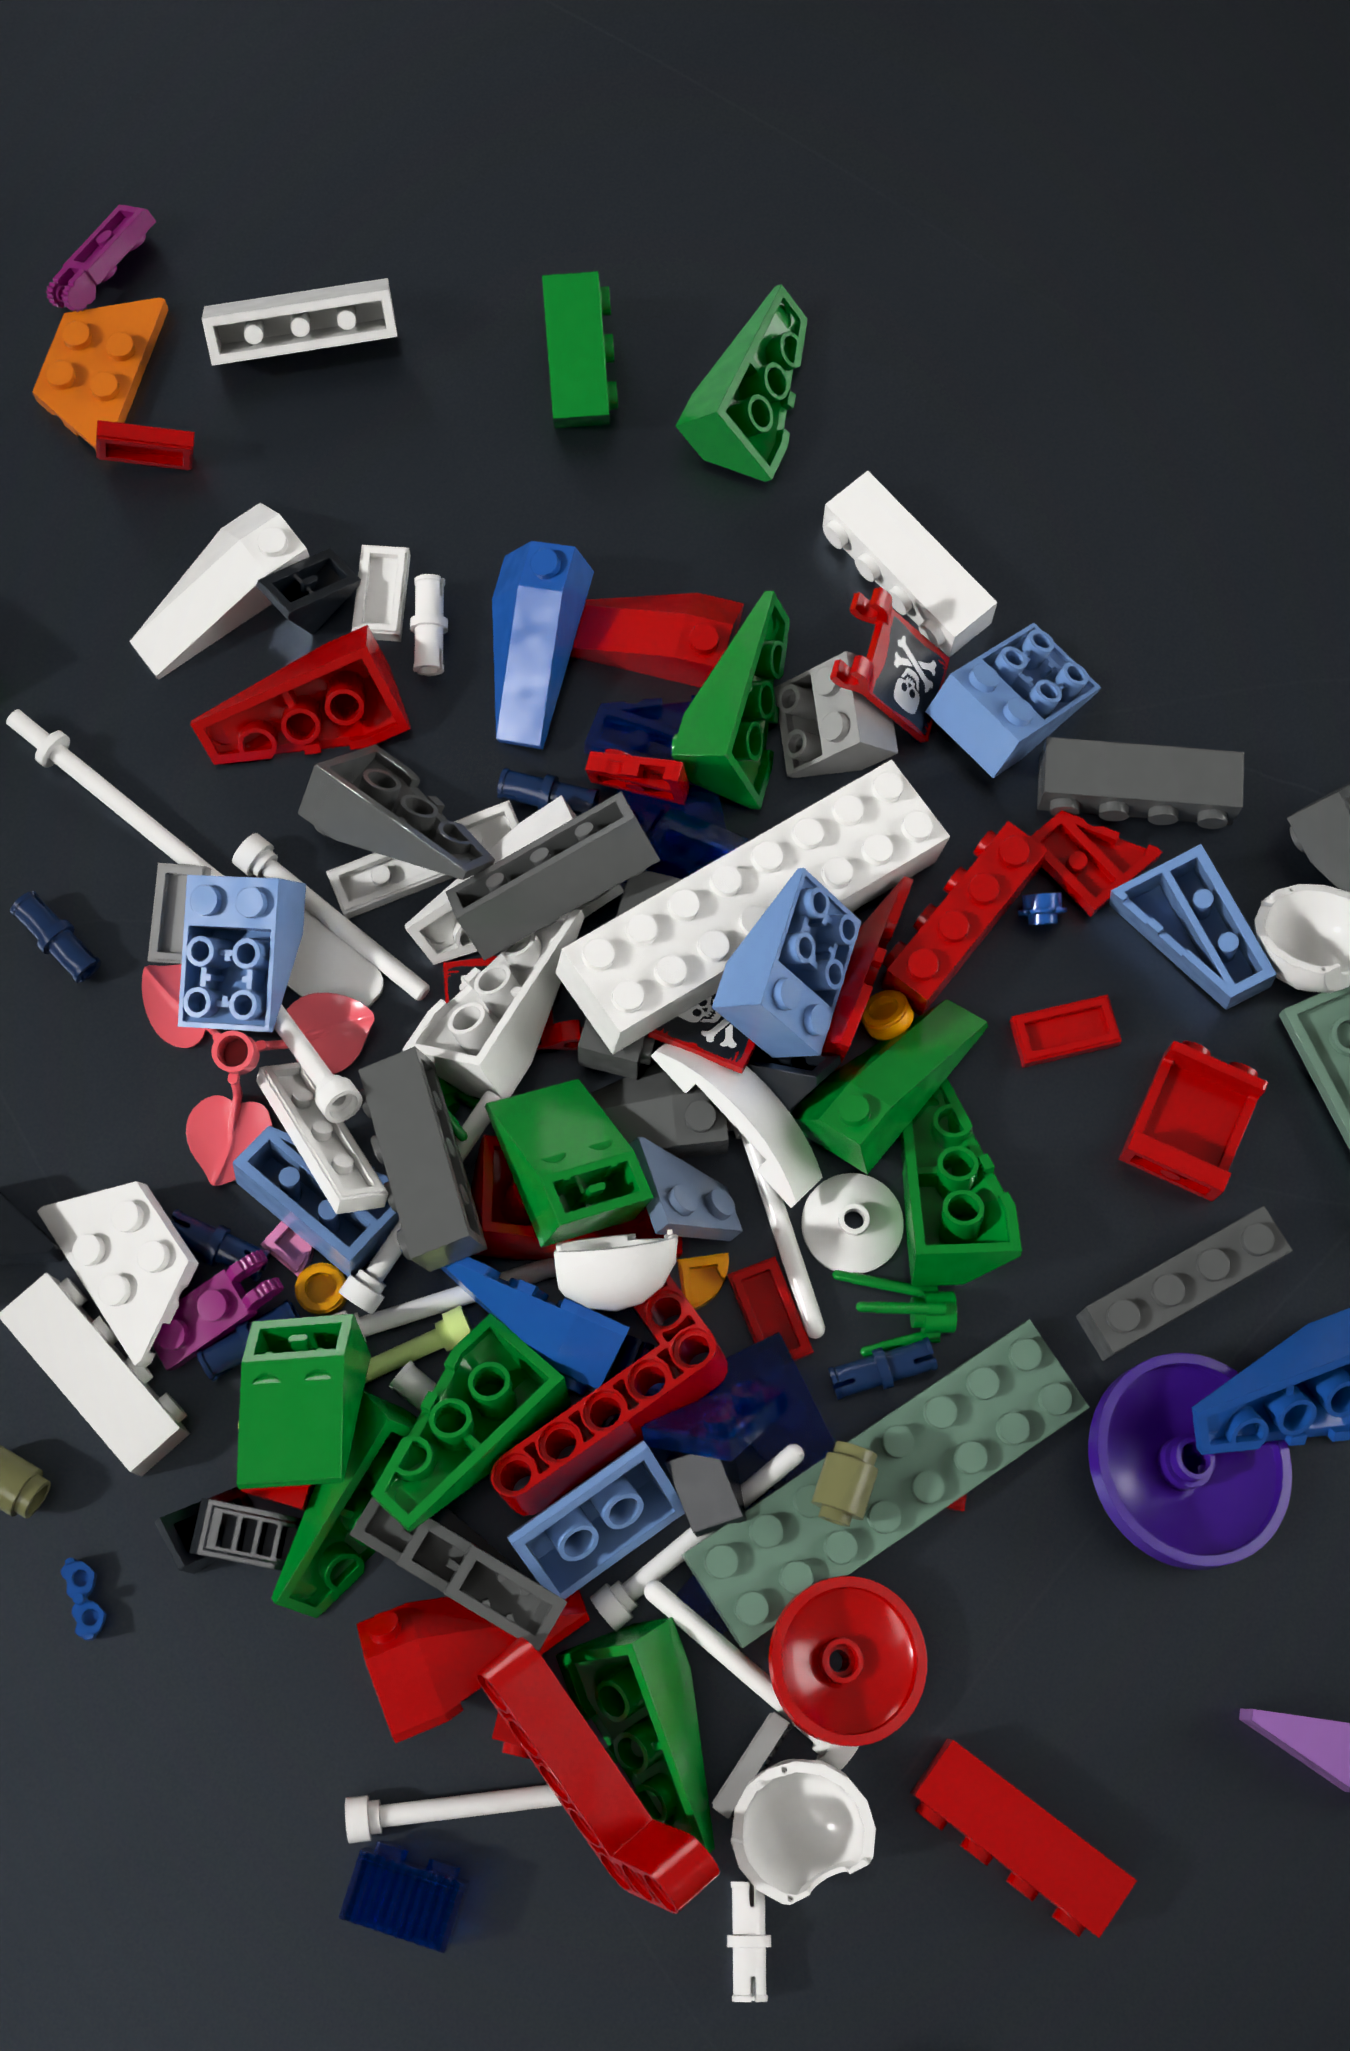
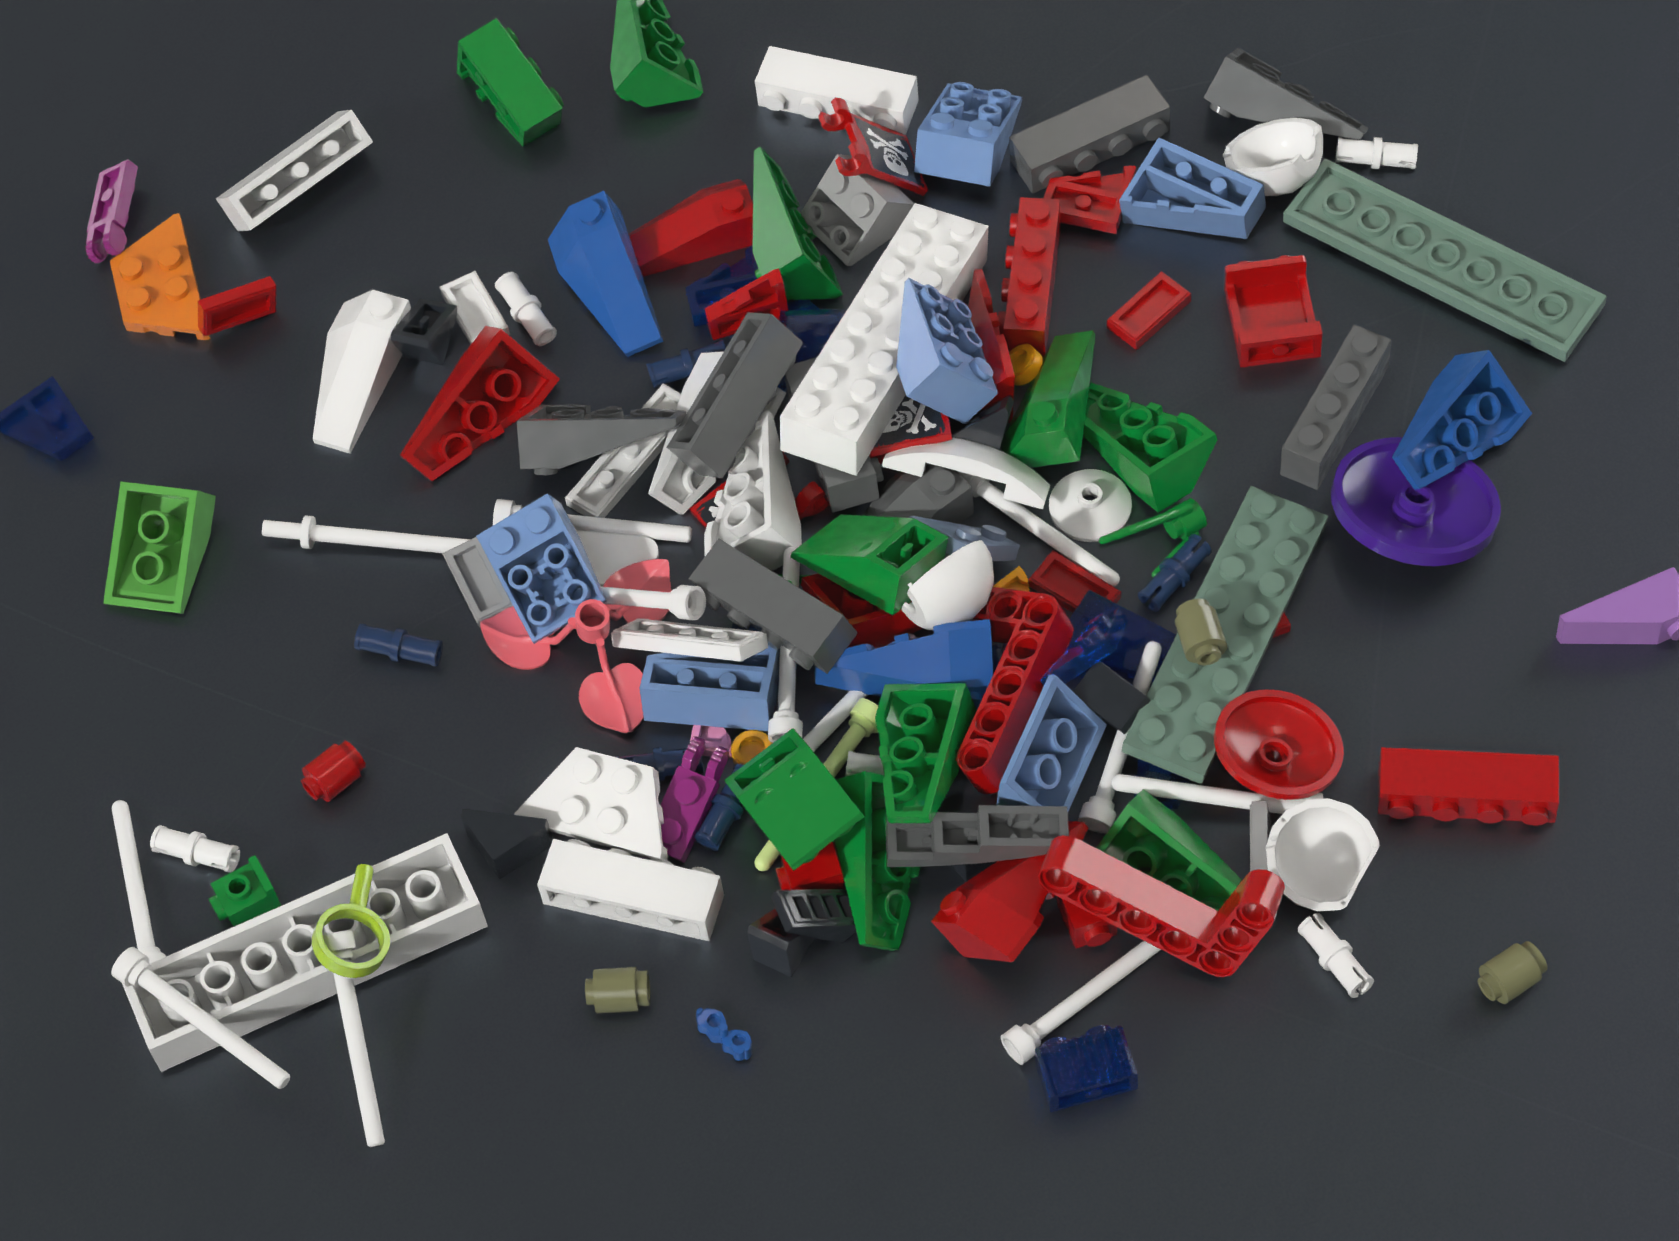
camera: 25 degrees left, 15 degrees down
blue plate [1018,893,1067,925] -> none

